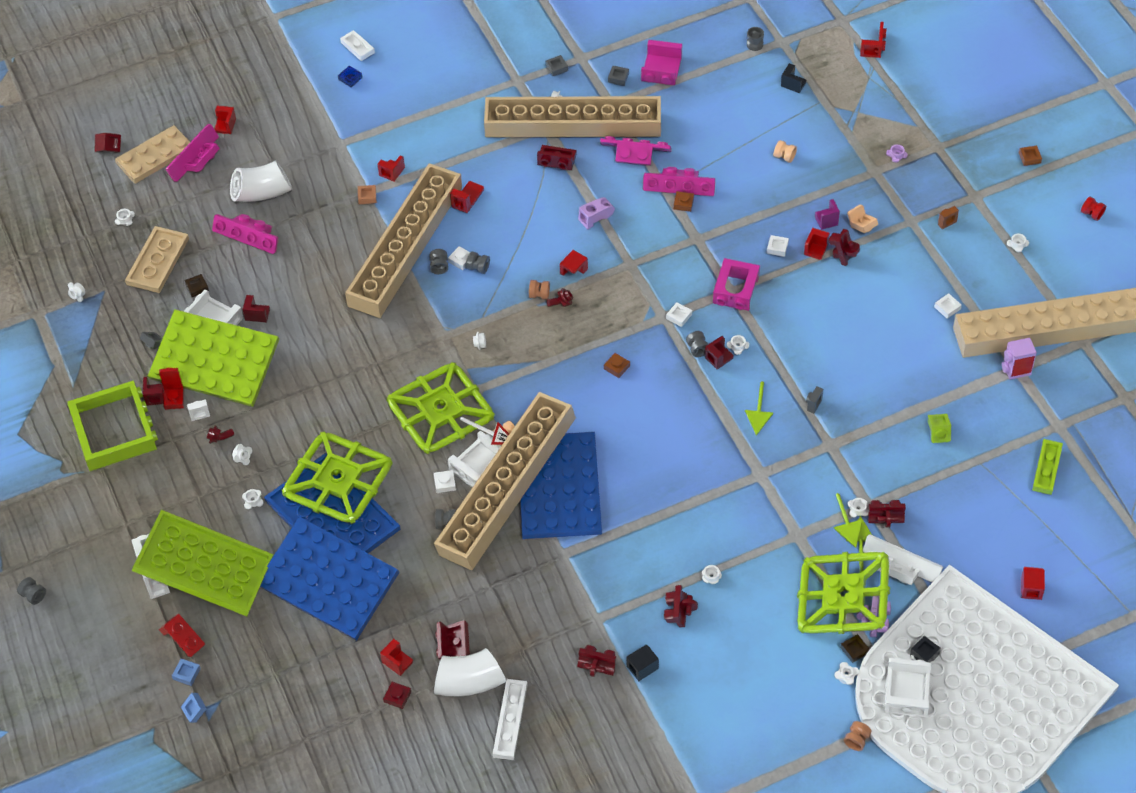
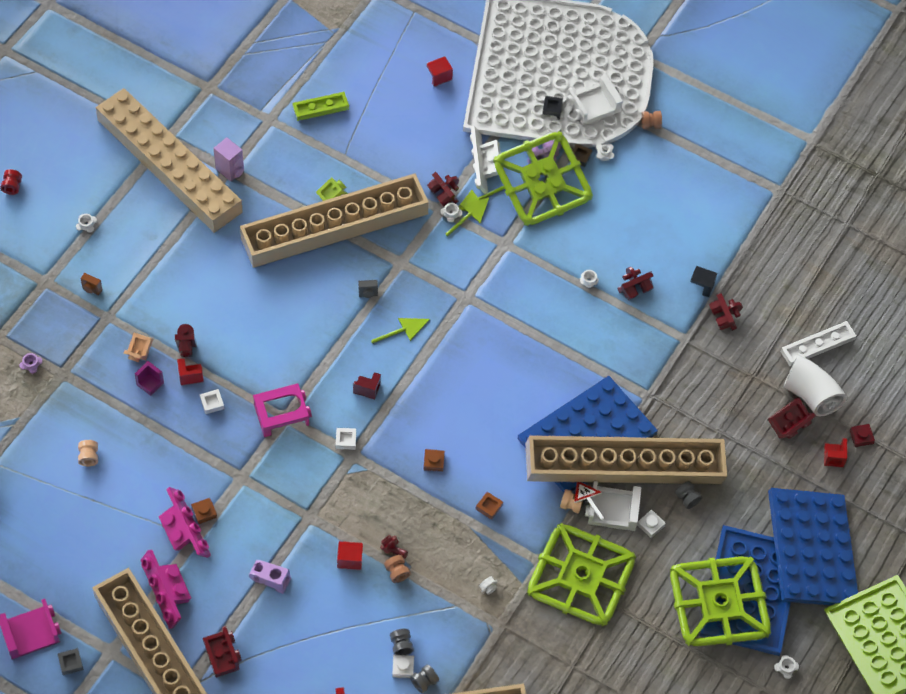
camera: 130 degrees left, 5 degrees up
dark grey wheel [686,331,708,357] -> none
white plate [727,335,749,355] -> none
white plate [934,293,962,319] -> none
none -> tan brick [240,174,429,268]
none -> dark orange plate [475,492,503,520]

